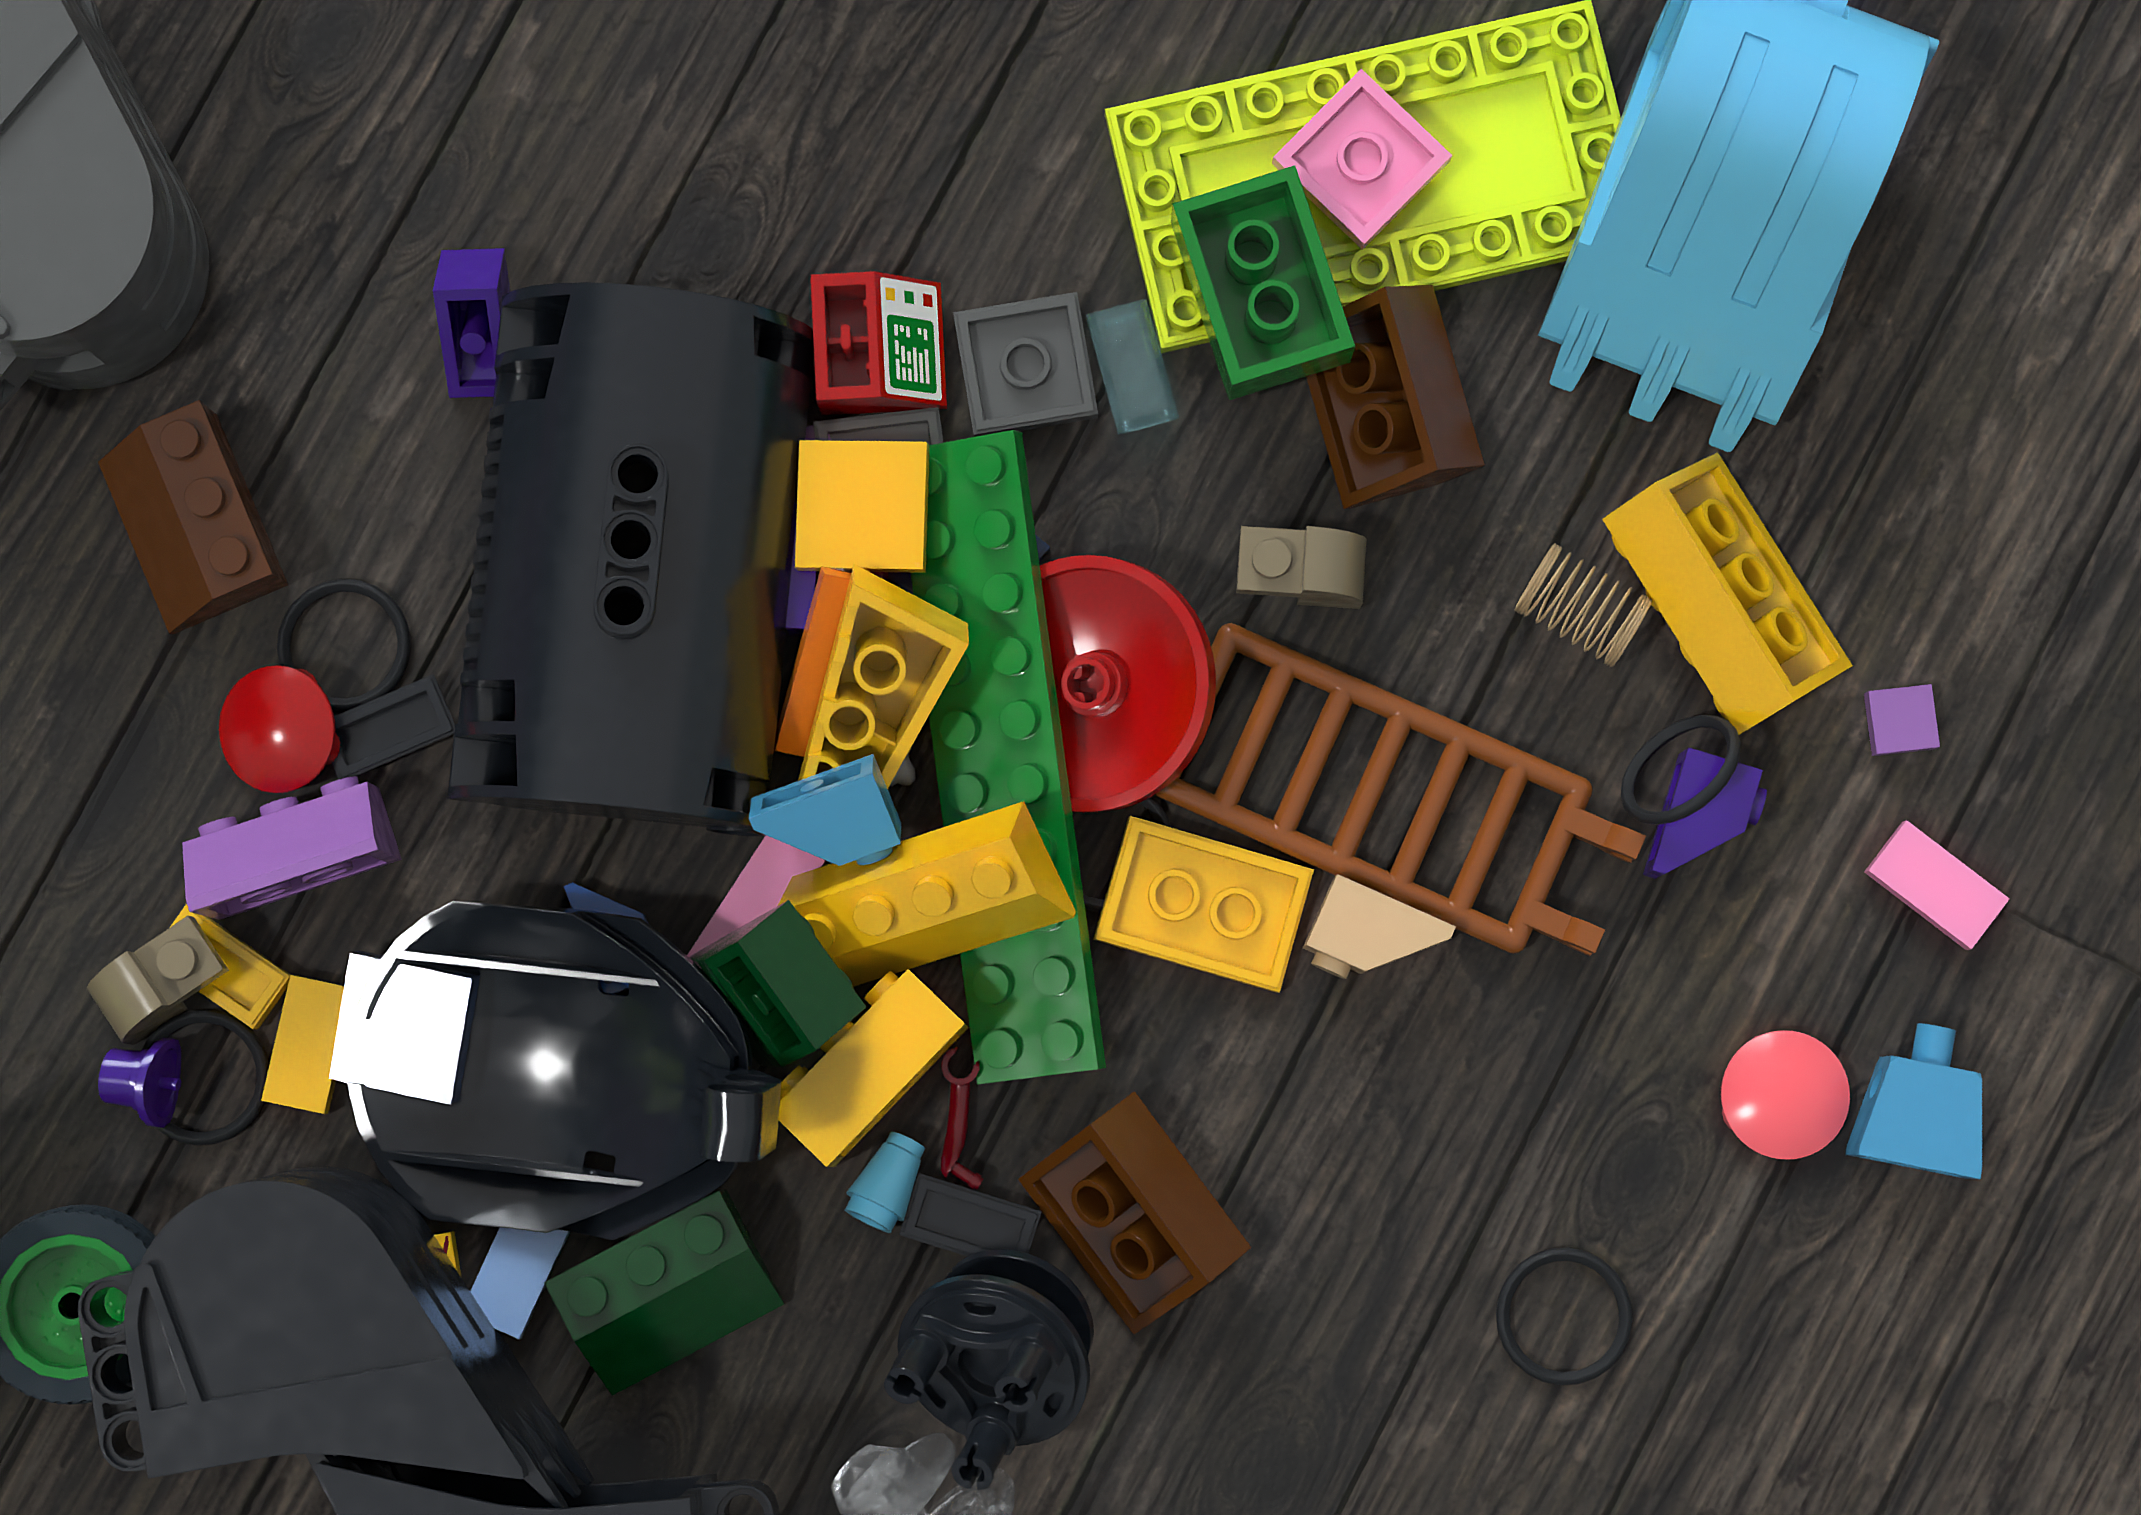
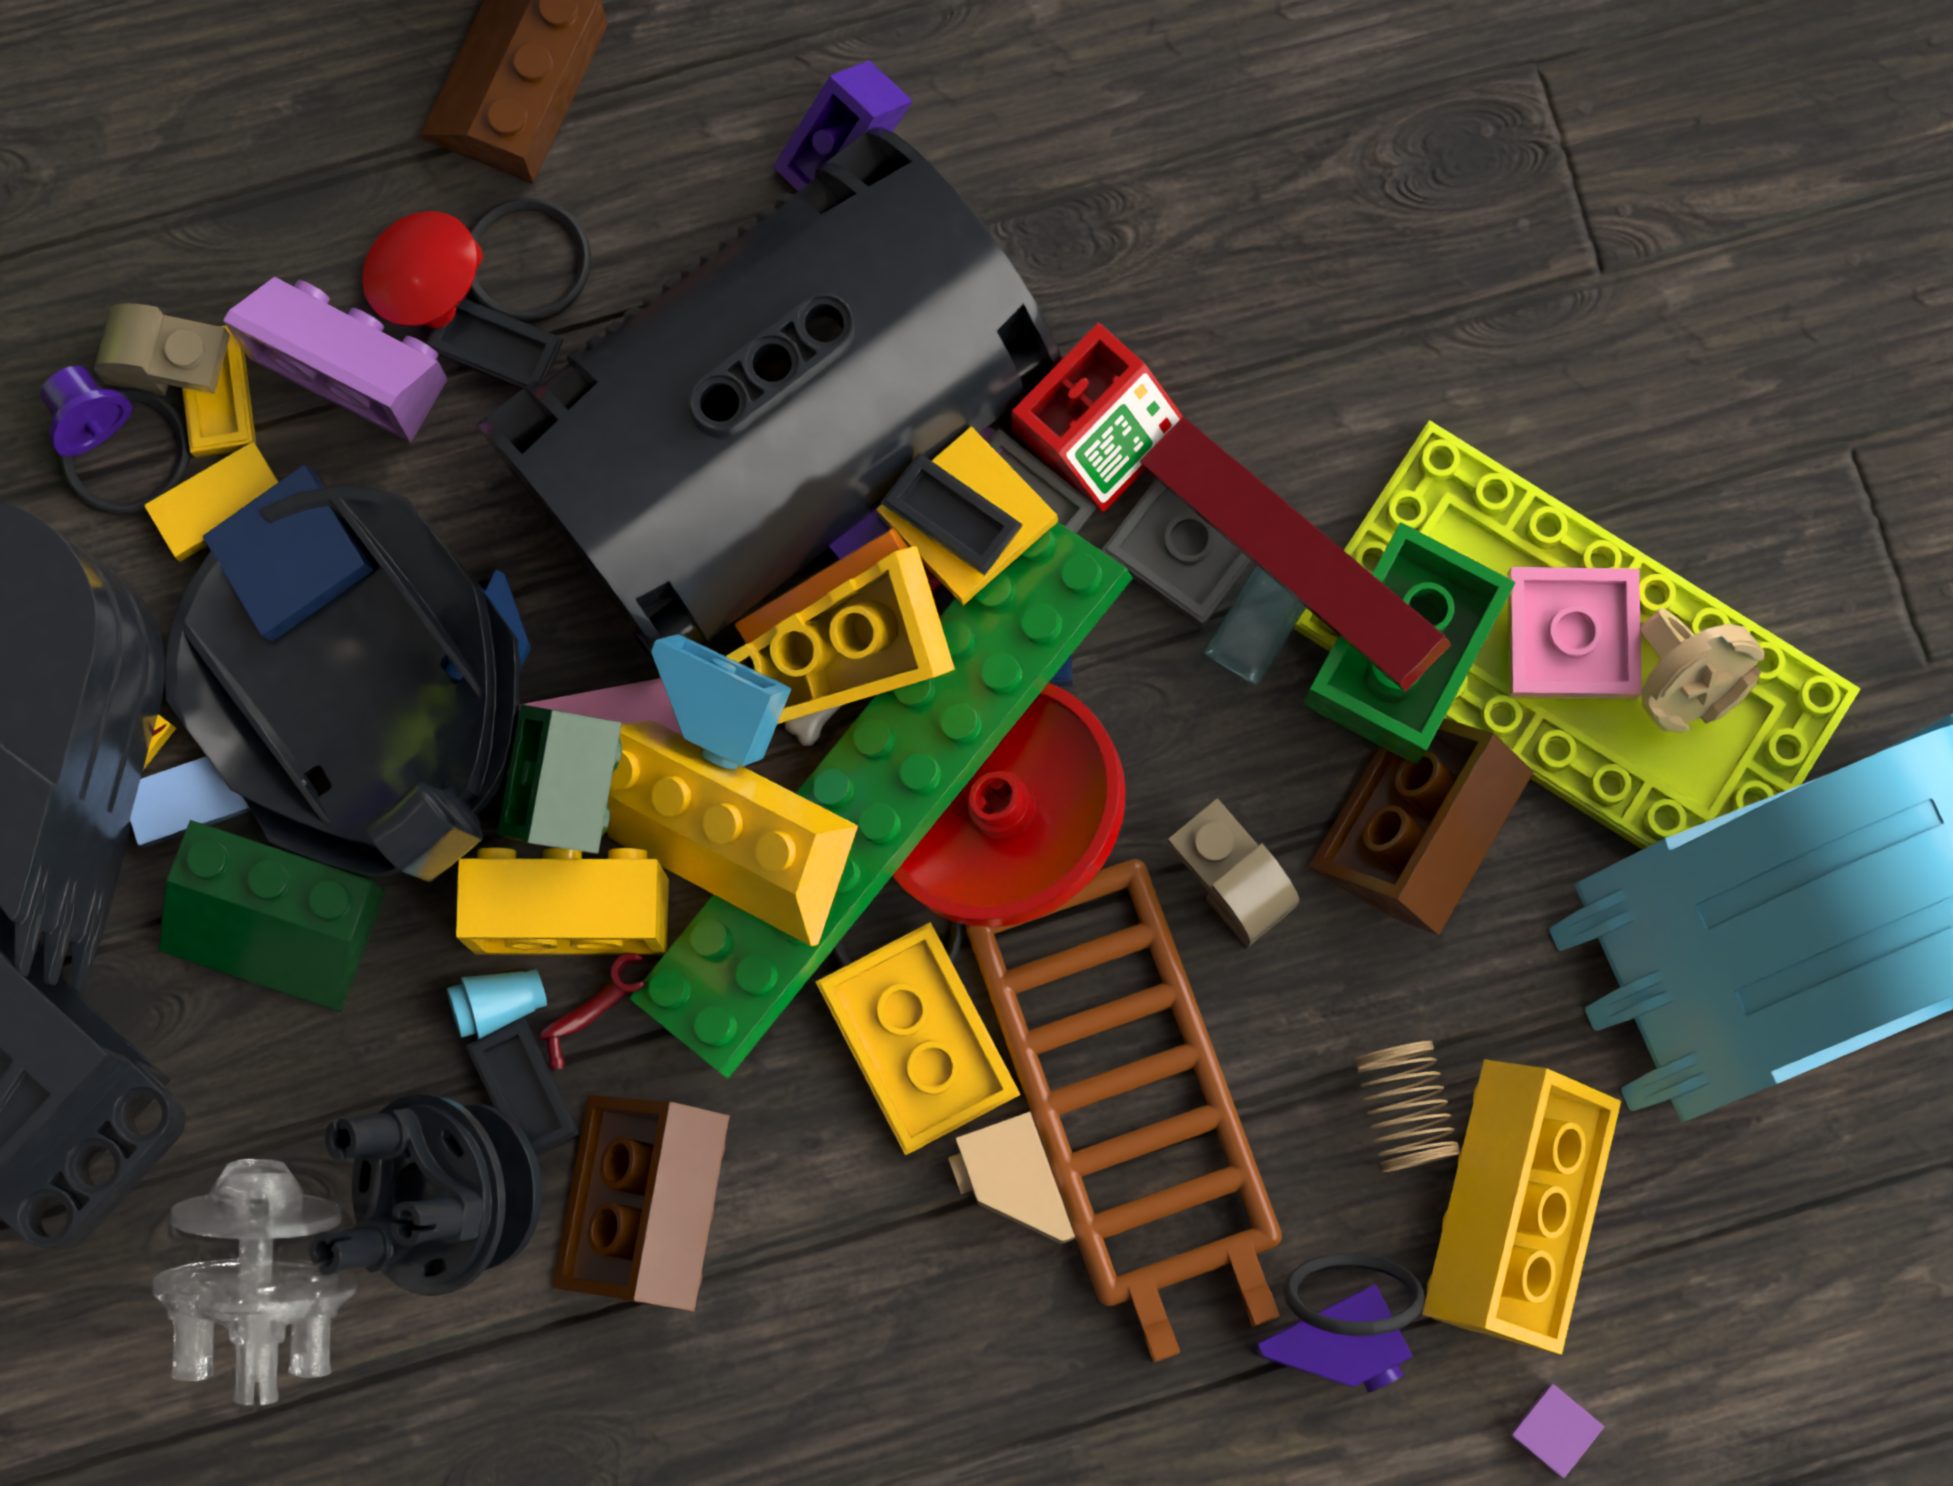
camera: 45 degrees right, 5 degrees down
none -> black tile [881,453,1023,576]
none -> dark red tile [1140,416,1451,692]
none -> tan tile [1640,608,1764,733]

